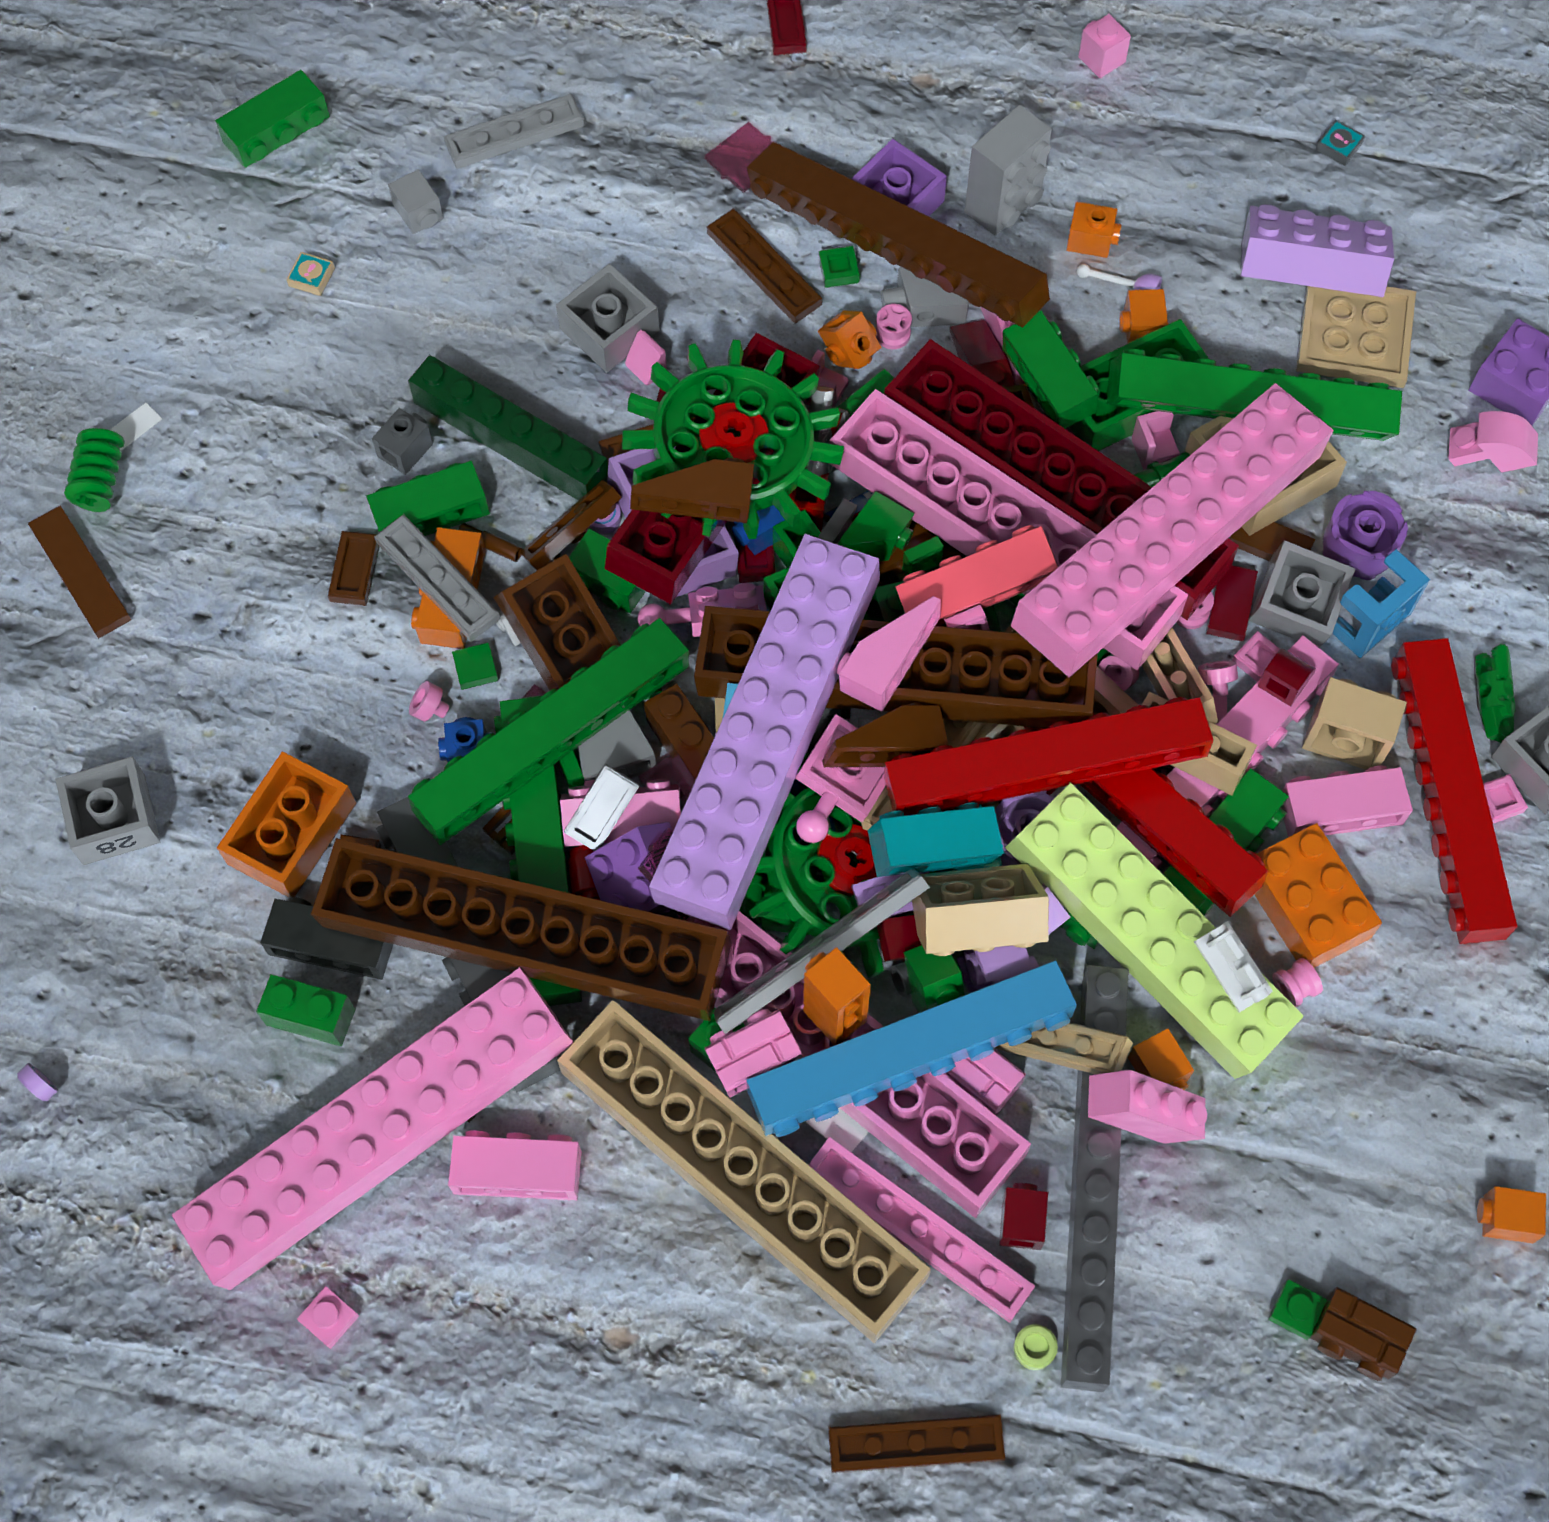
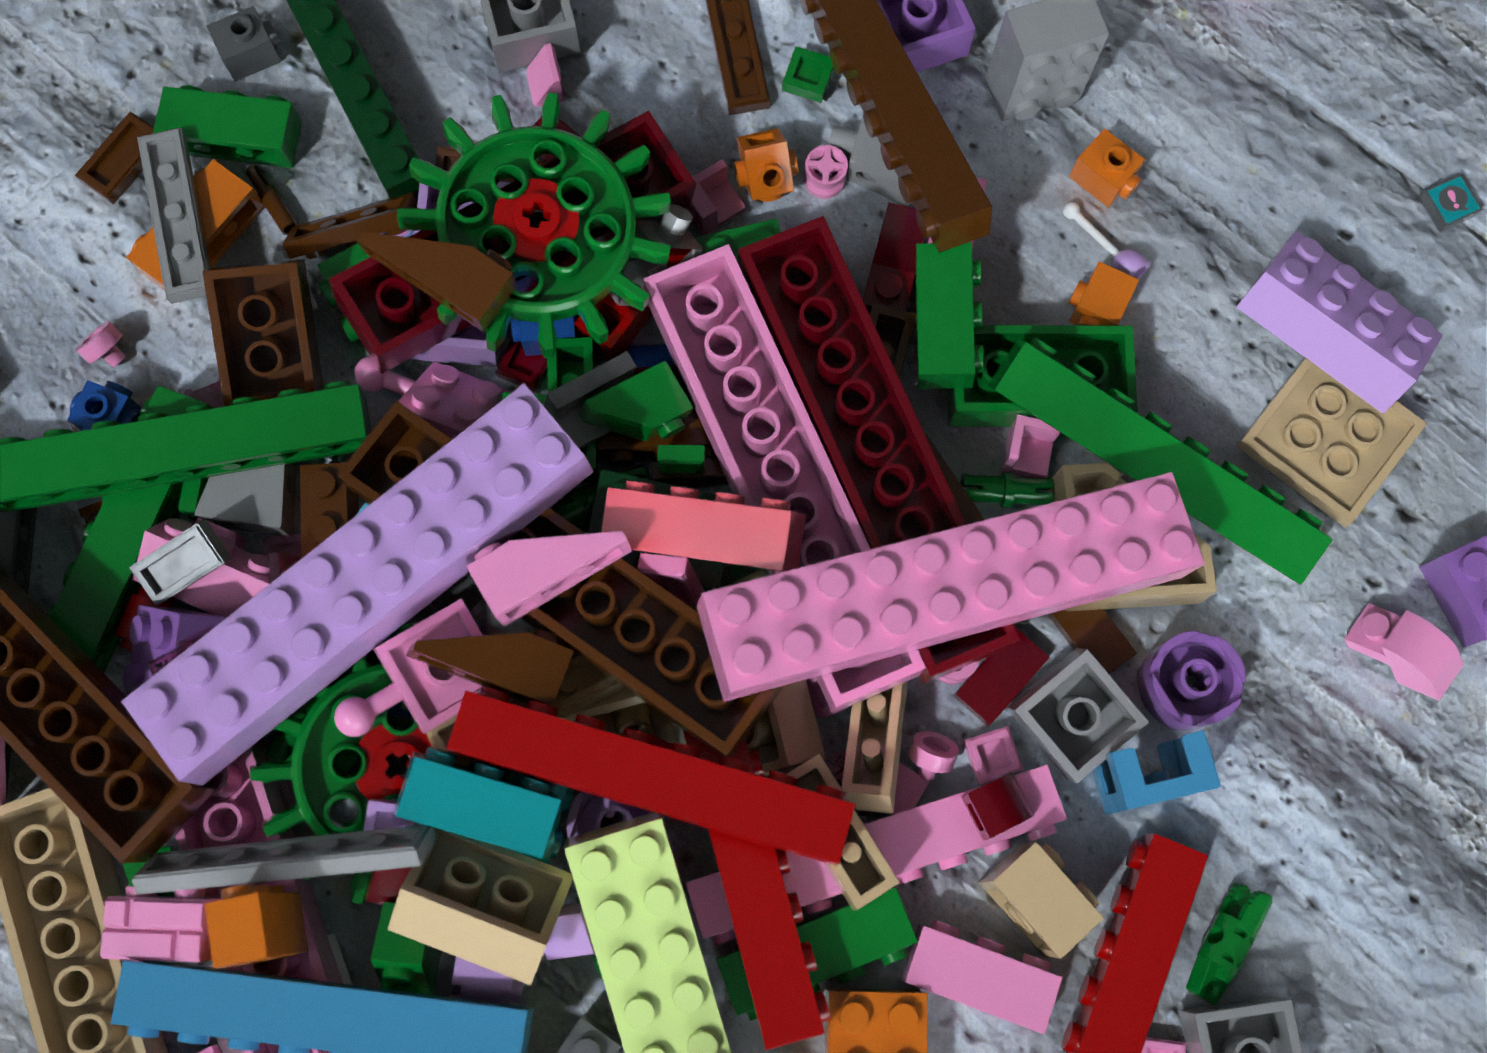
camera: 25 degrees right, 10 degrees up
green tile [452,642,498,690] -> none

